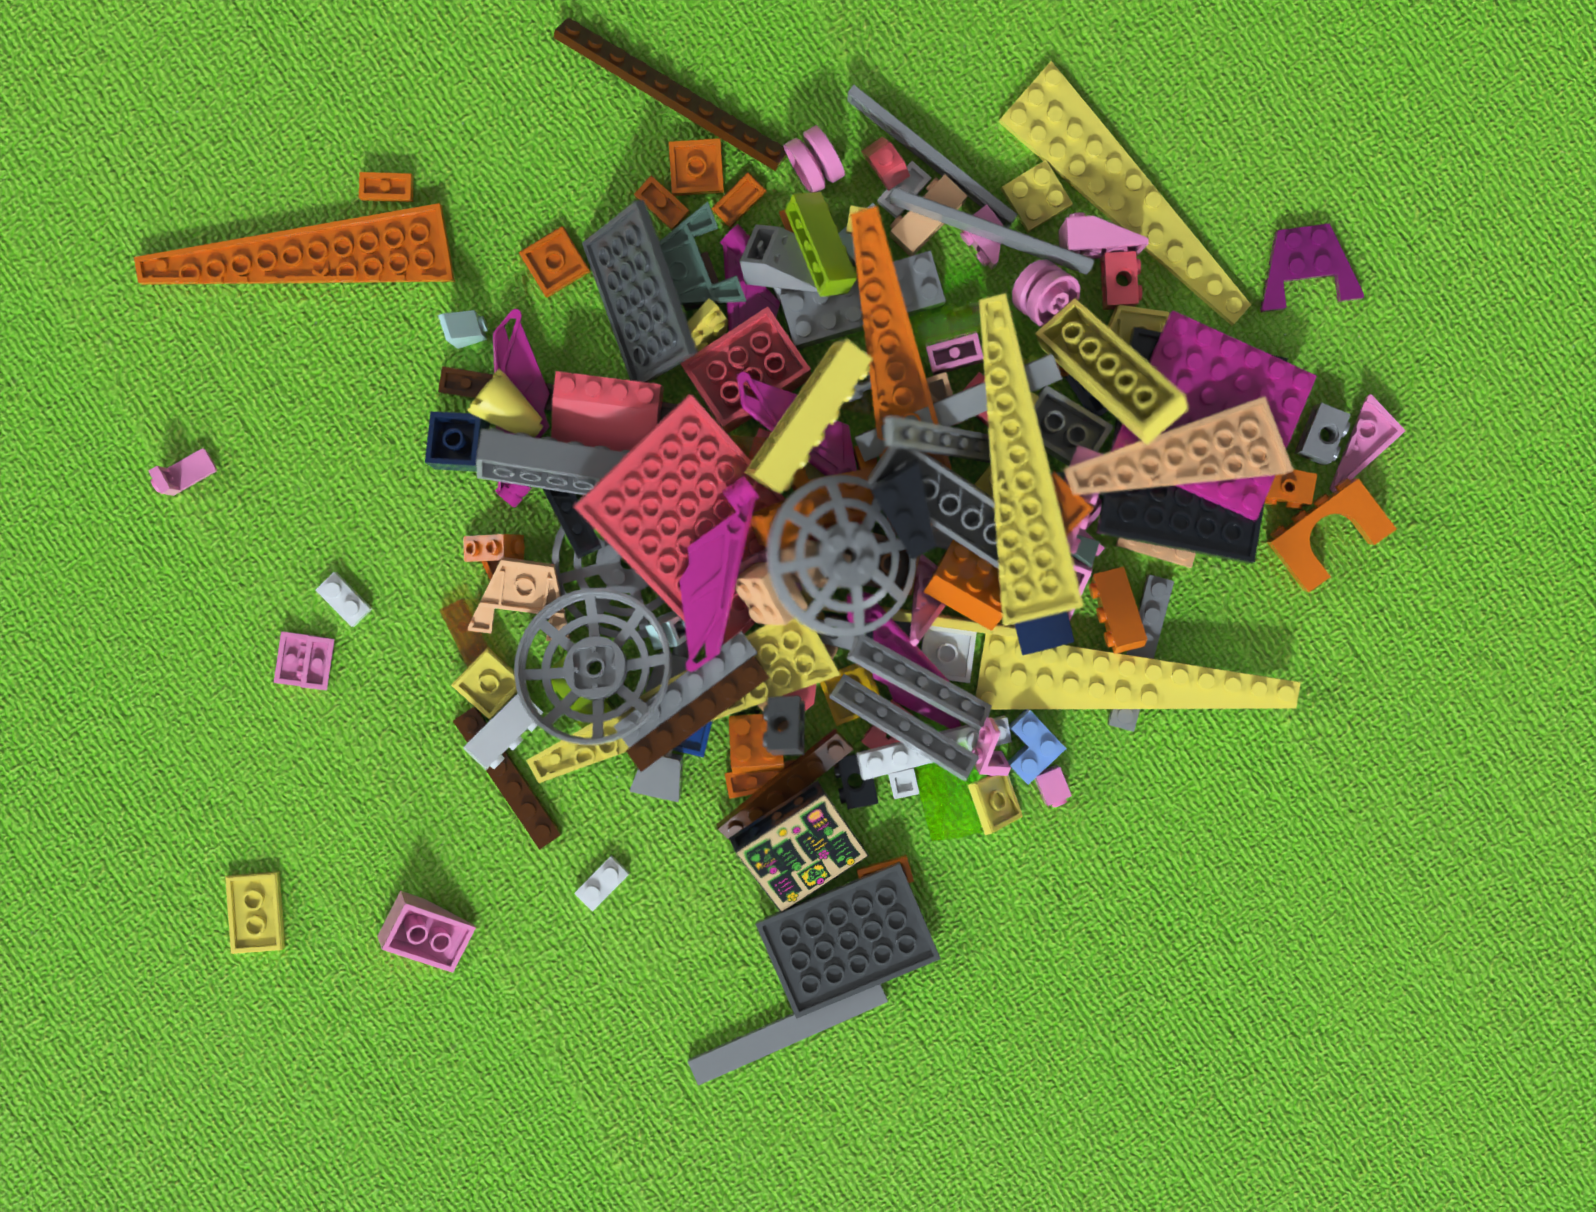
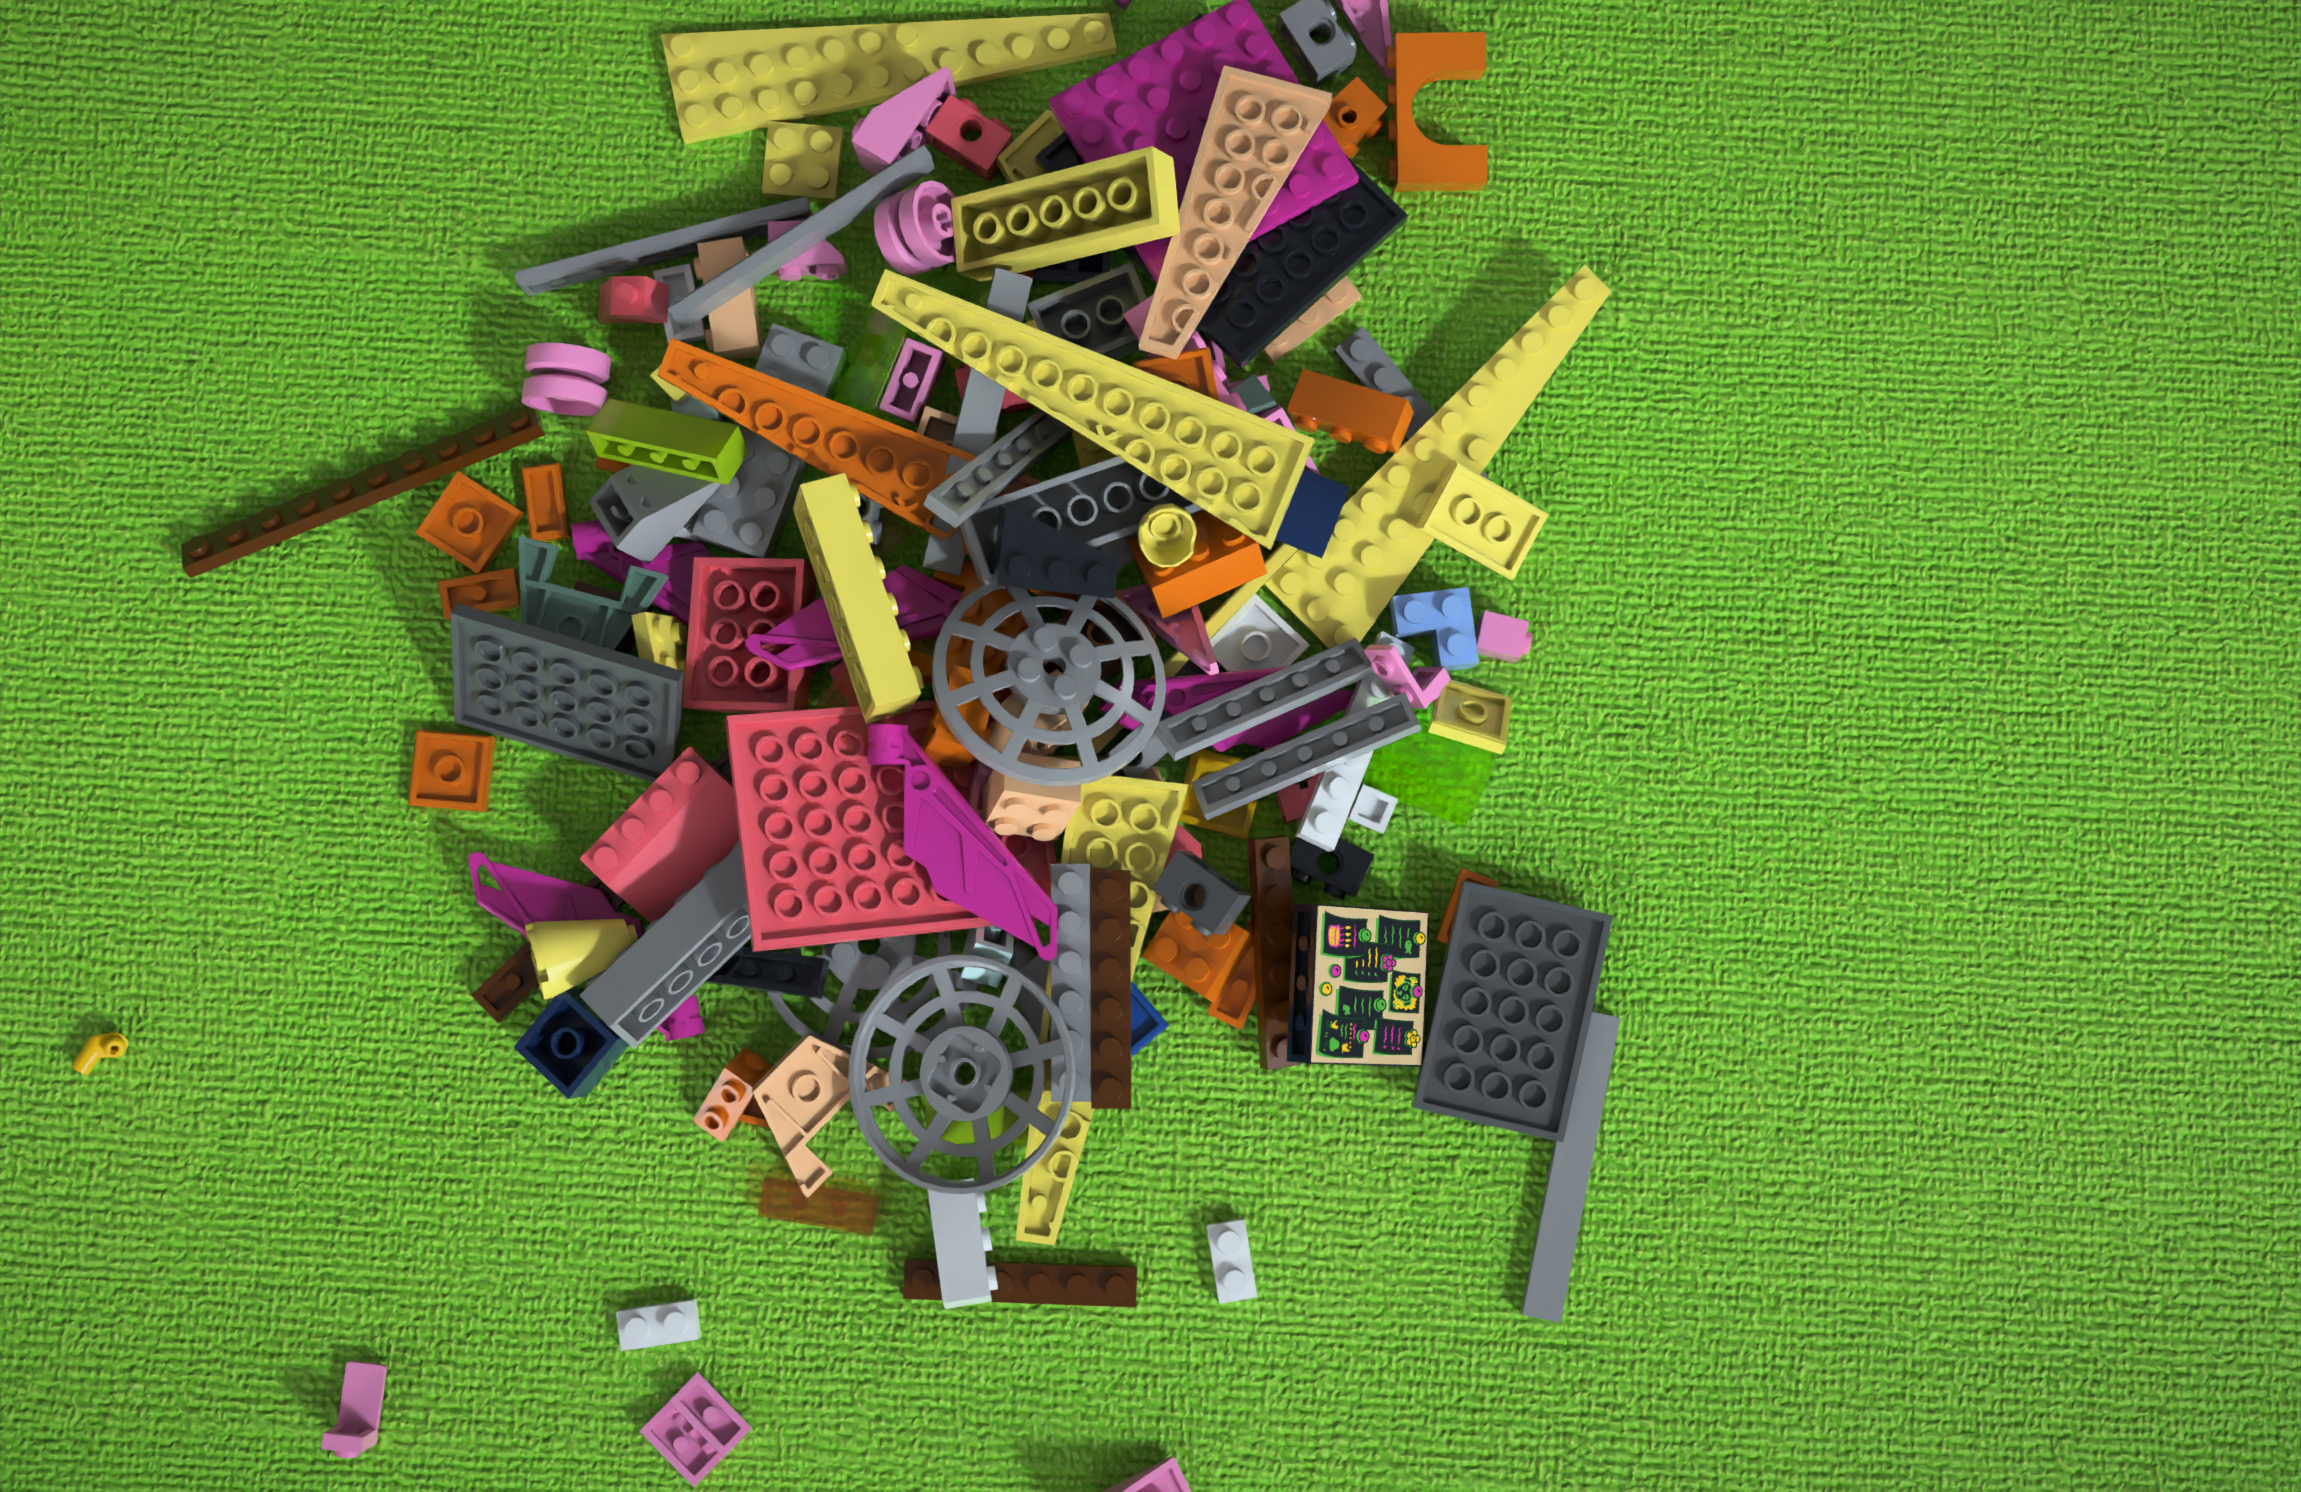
camera: 60 degrees left, 5 degrees down
orange wing [134,203,455,285] -> none
orange plate [359,172,414,202] -> none
light aqua slope [438,310,488,349] -> none
light yellow tile [451,647,517,720] -> none
light grey torso [630,749,683,802] -> none
none -> yellow arm [71,1032,128,1075]
none -> light yellow hair [1138,503,1197,568]
none -> light yellow tile [1415,460,1549,580]

